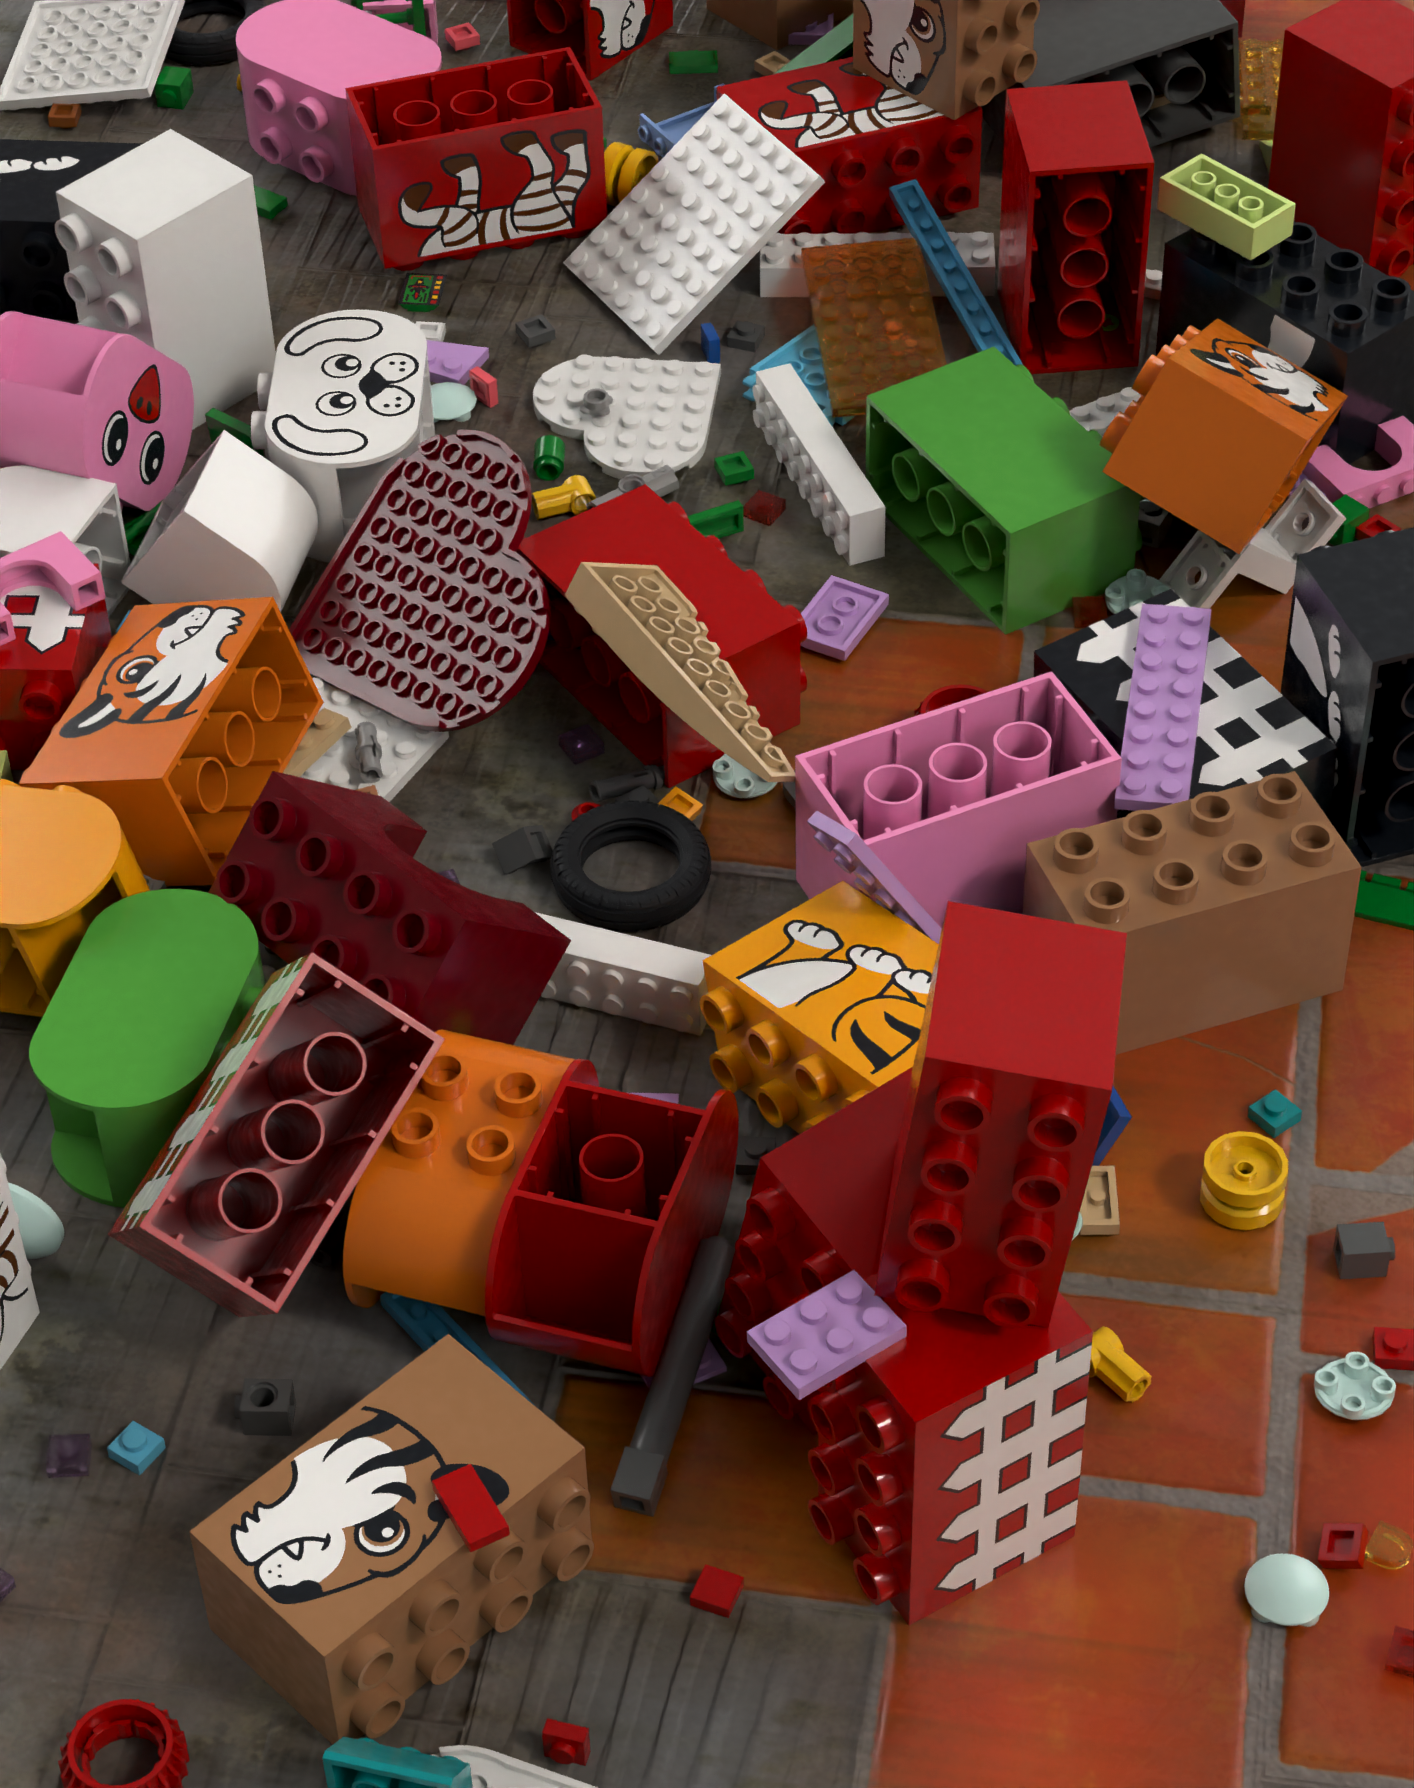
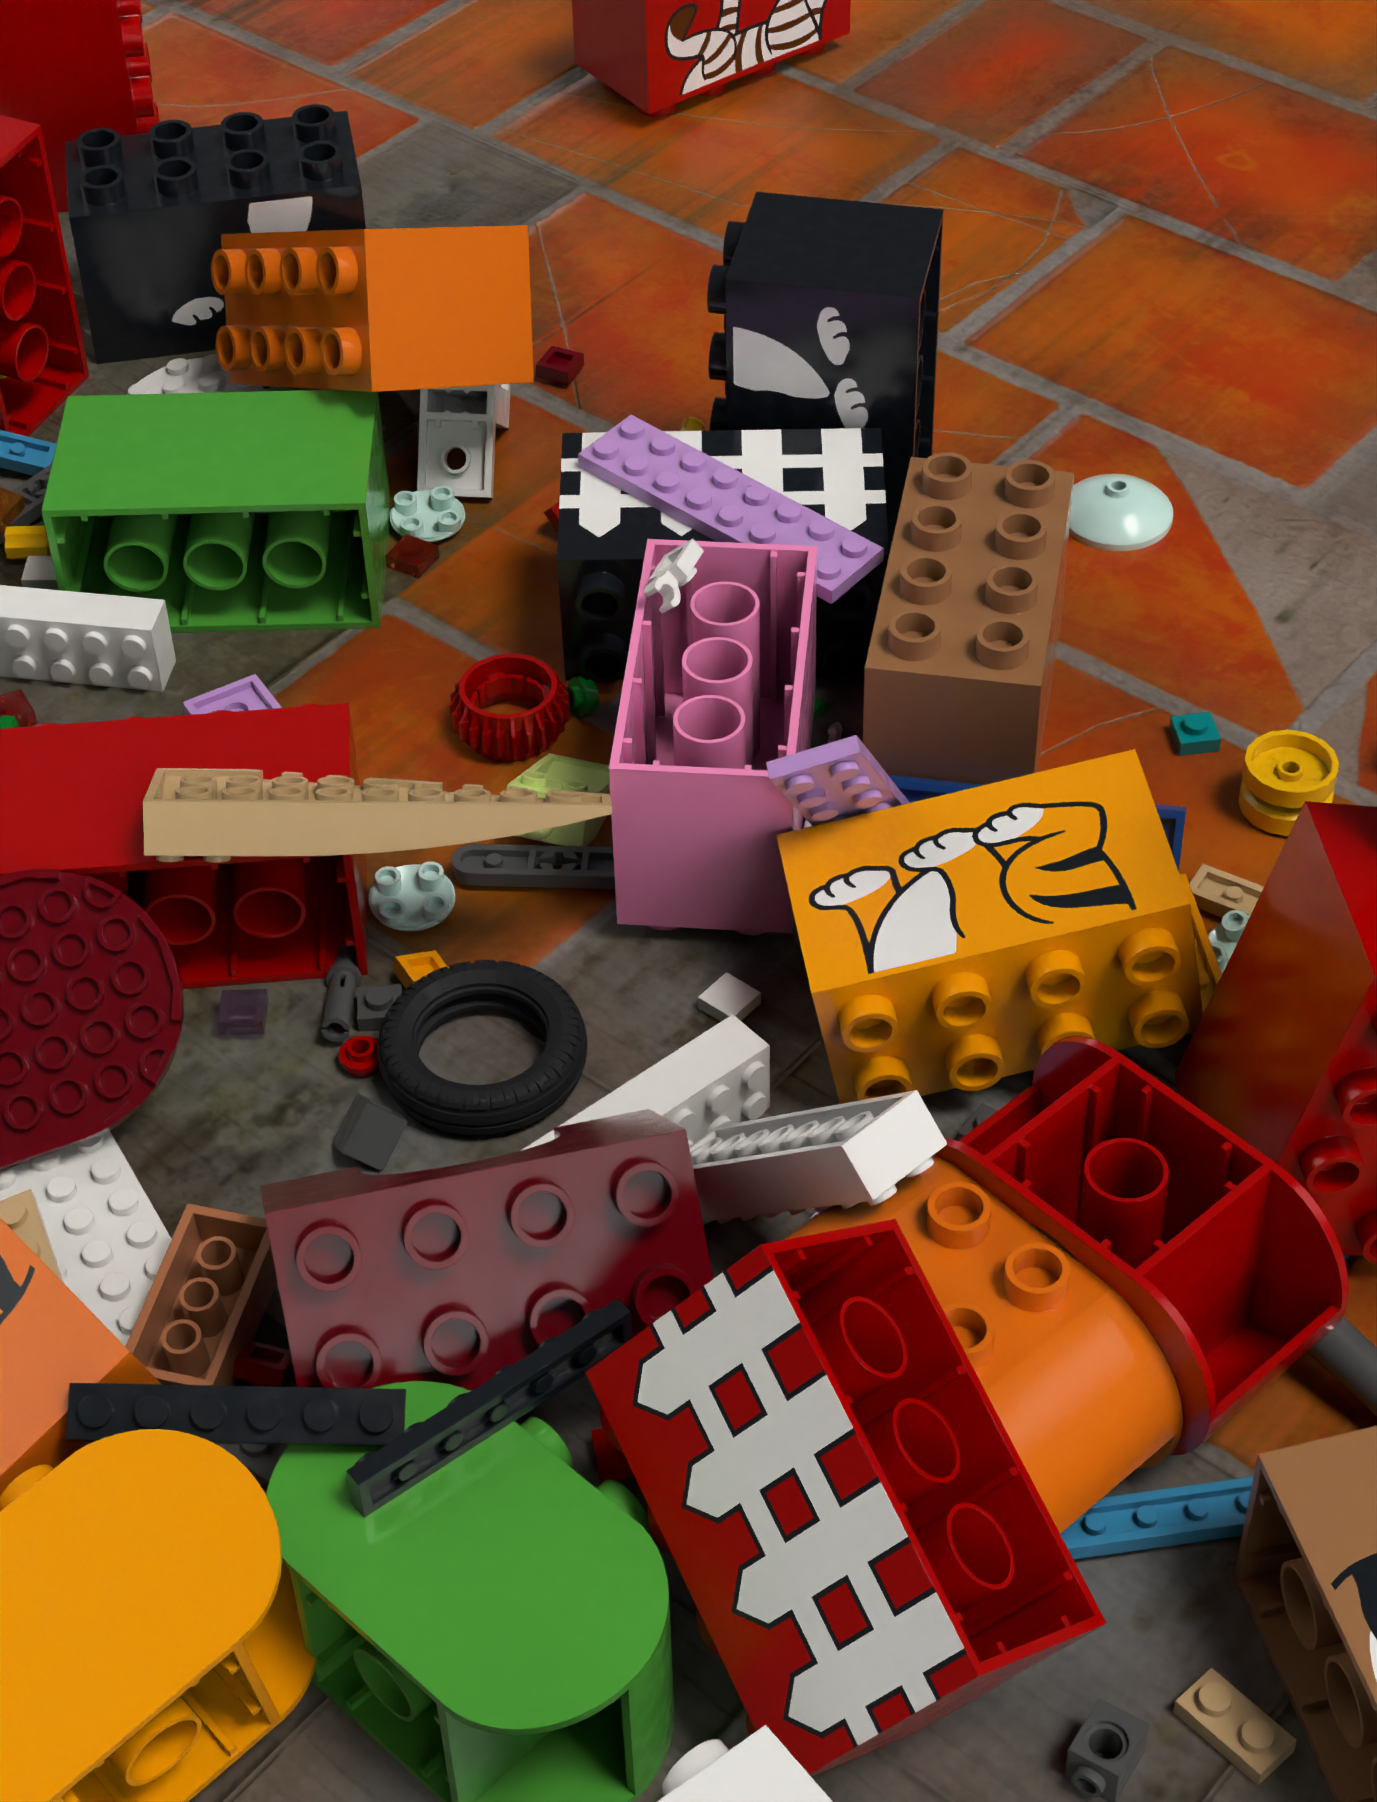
camera: 60 degrees left, 0 degrees up
light grey pin [355,722,383,783] -> none
yellowish green brick [1157,153,1296,260] -> none
none -> black plate [66,1383,406,1447]
none -> black plate [346,1298,632,1518]
none -> white plate [644,538,704,614]
none -> white brick [689,1090,947,1225]

